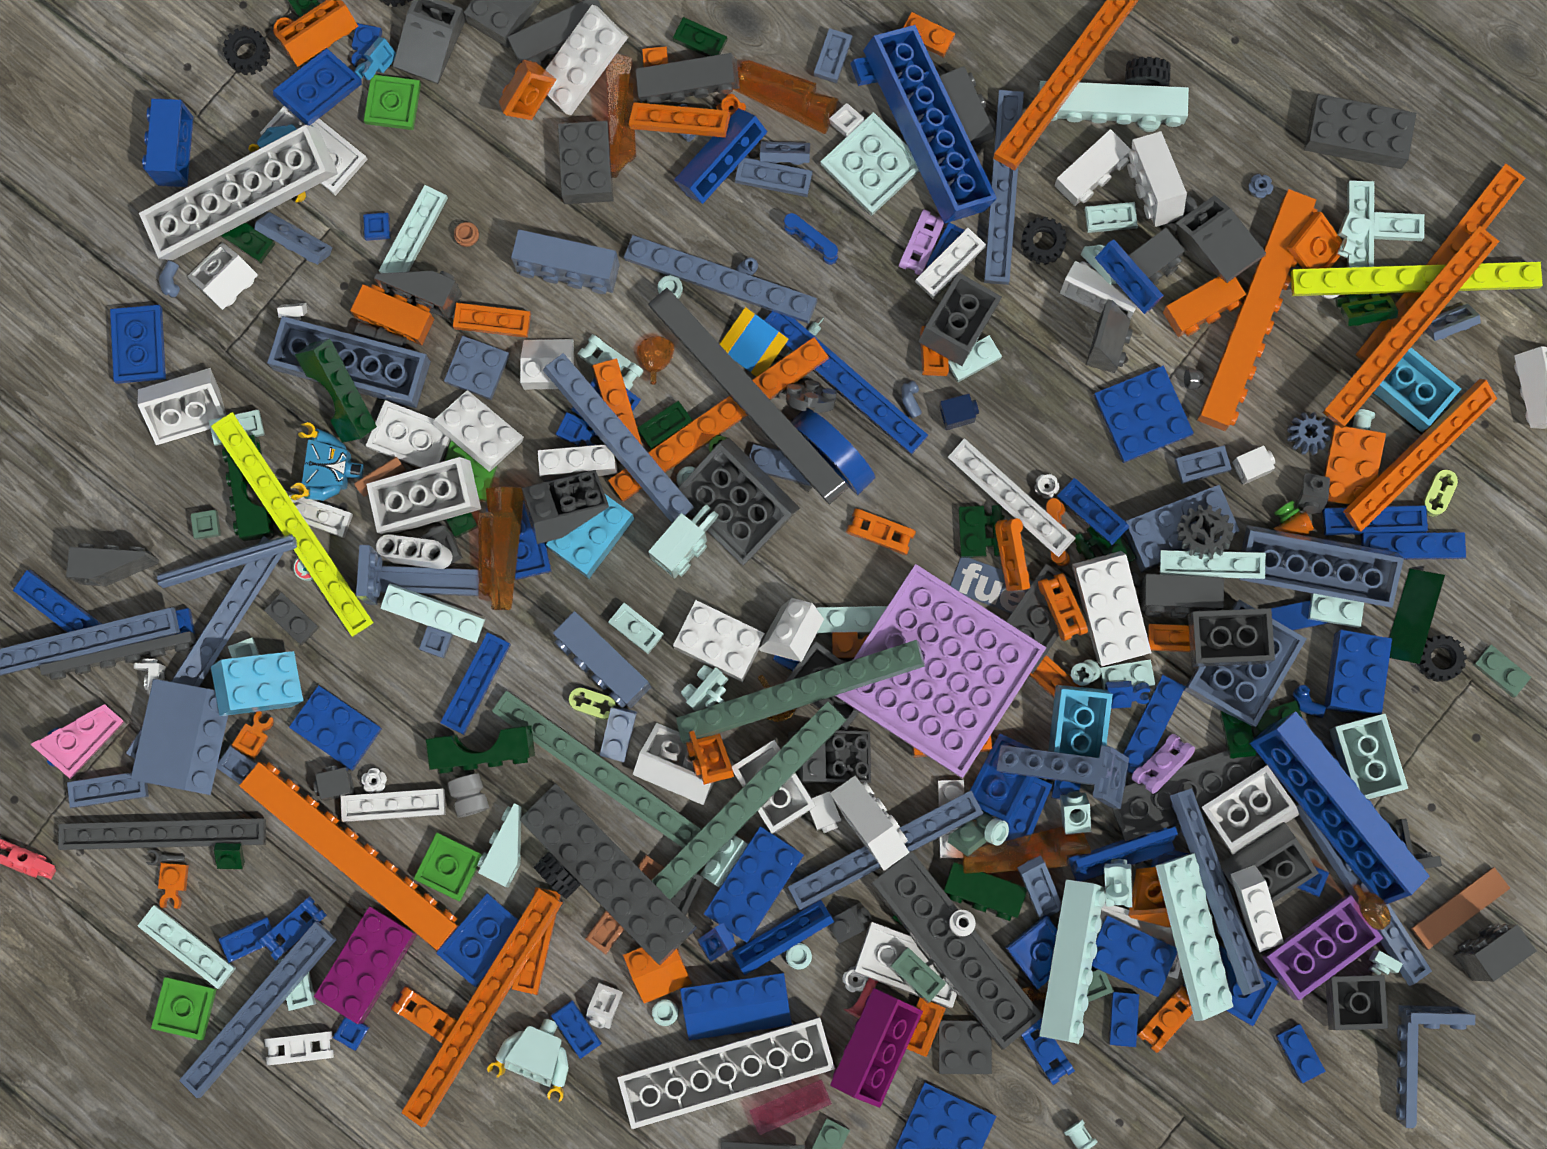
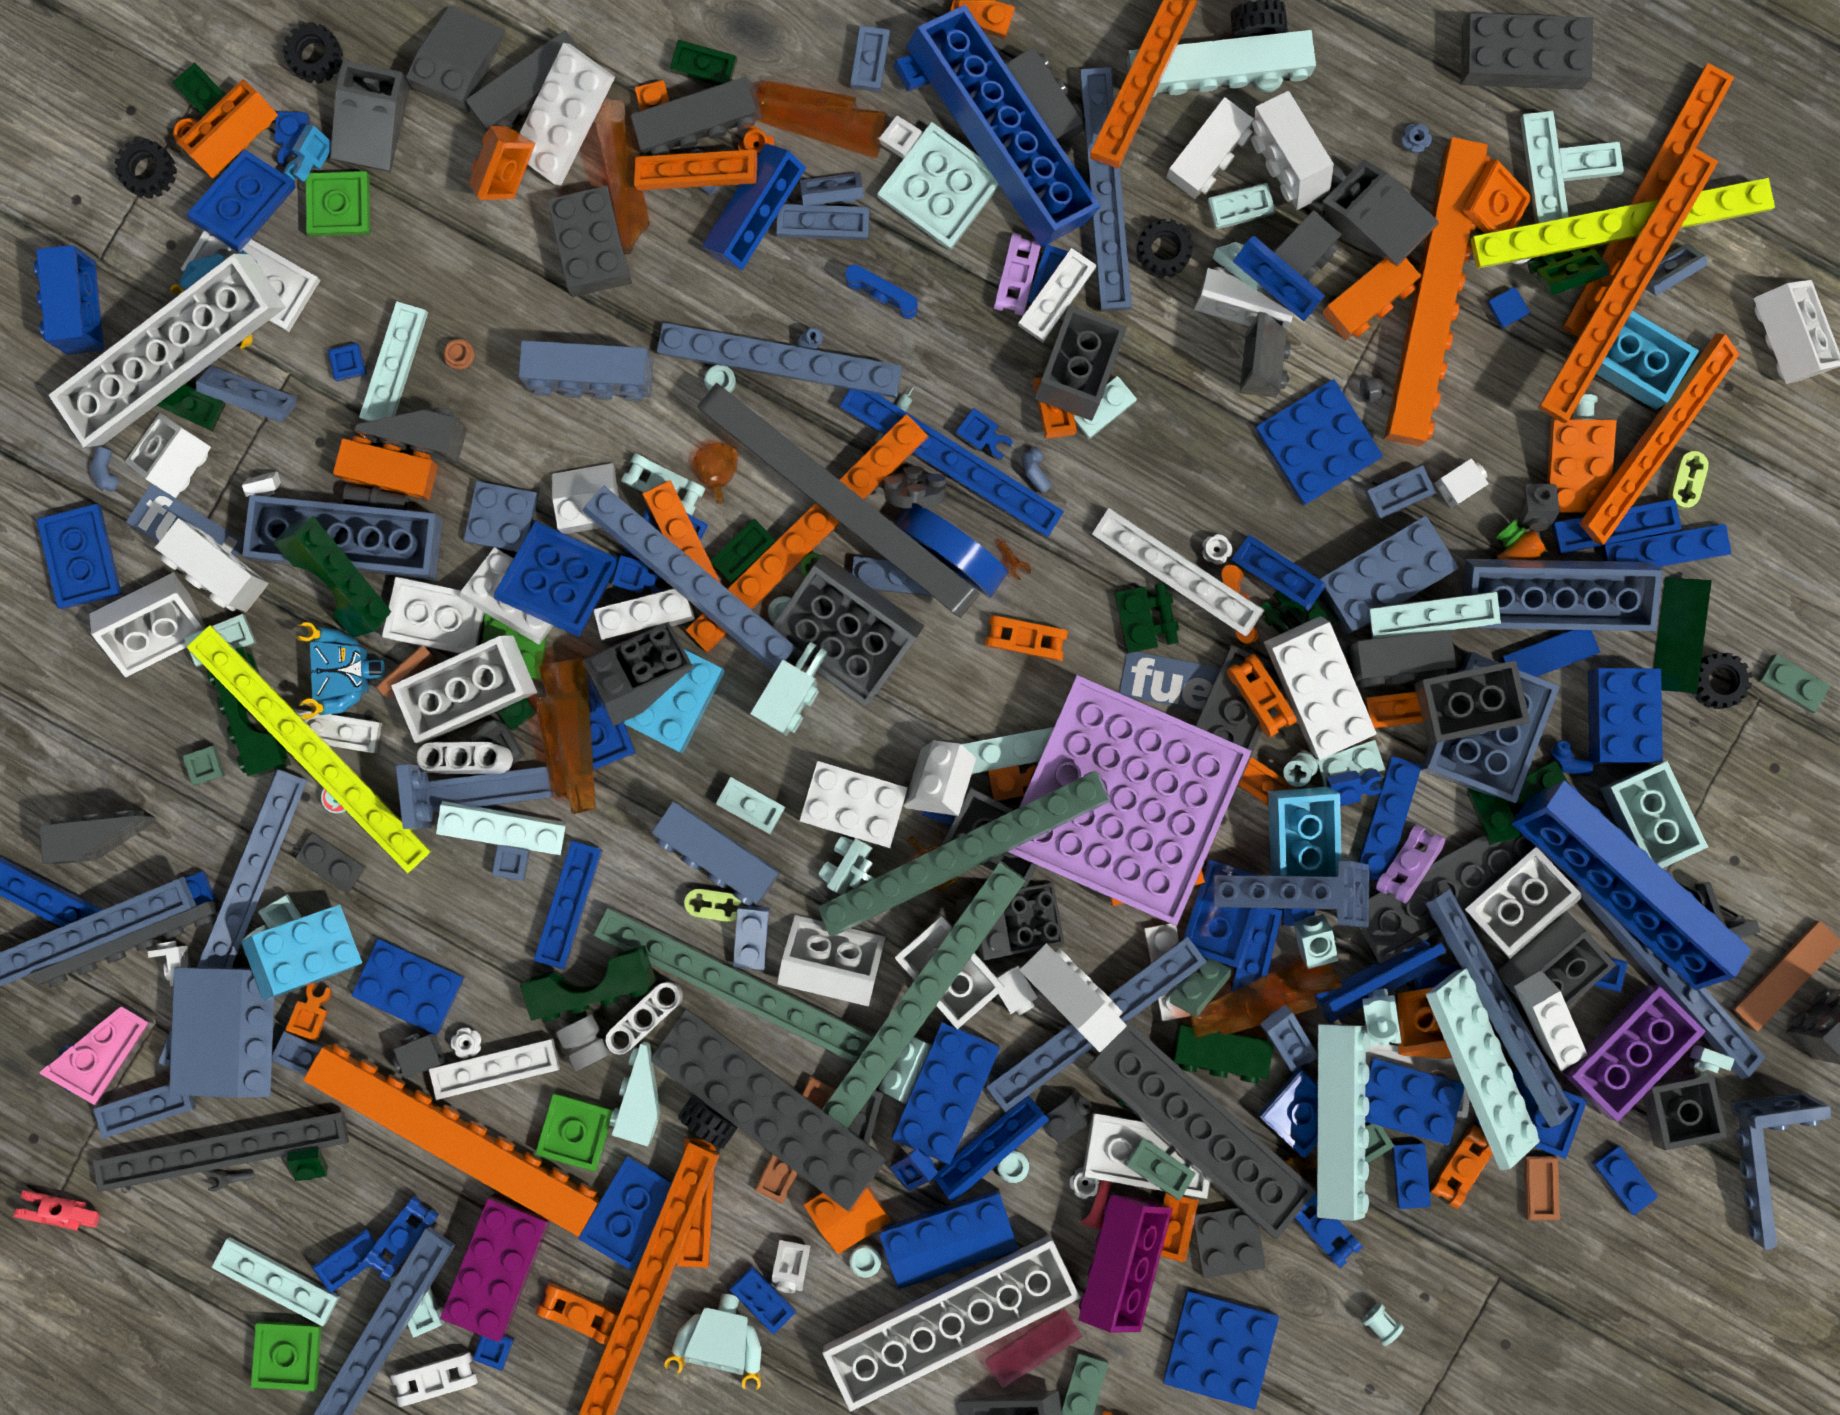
camera: 15 degrees left, 5 degrees up
sand blue axle [157,534,297,588] -> none
orange plate [158,863,189,909] -> none
orange plate [453,303,531,338] -> none
orange bracket [686,730,734,785] -> none
sticker [720,307,789,377] -> none
dark blue brick [939,394,979,430] -> none
white plate [949,910,976,936] -> none
light aqua tile [985,818,1009,846] -> none
orange plate [995,518,1030,591] -> none
dark grey gear [1177,505,1234,559] -> none
sand blue gear [1287,412,1331,455] -> none
light aqua plate [1308,593,1364,628] -> none
light aqua plate [1337,211,1372,258] -> none
clear orange piece [1353,884,1391,930] -> none
none -> sand blue sticker [126,484,244,558]
none -> white brick [155,518,269,612]
none -> blue plate [494,521,619,638]
none -> white beam [605,981,683,1055]
none -> blue plate [956,408,1013,460]
none -> clear orange hand [998,540,1031,580]
none -> blue tile [1486,287,1530,330]
none -> nougat tile [1524,1155,1560,1220]

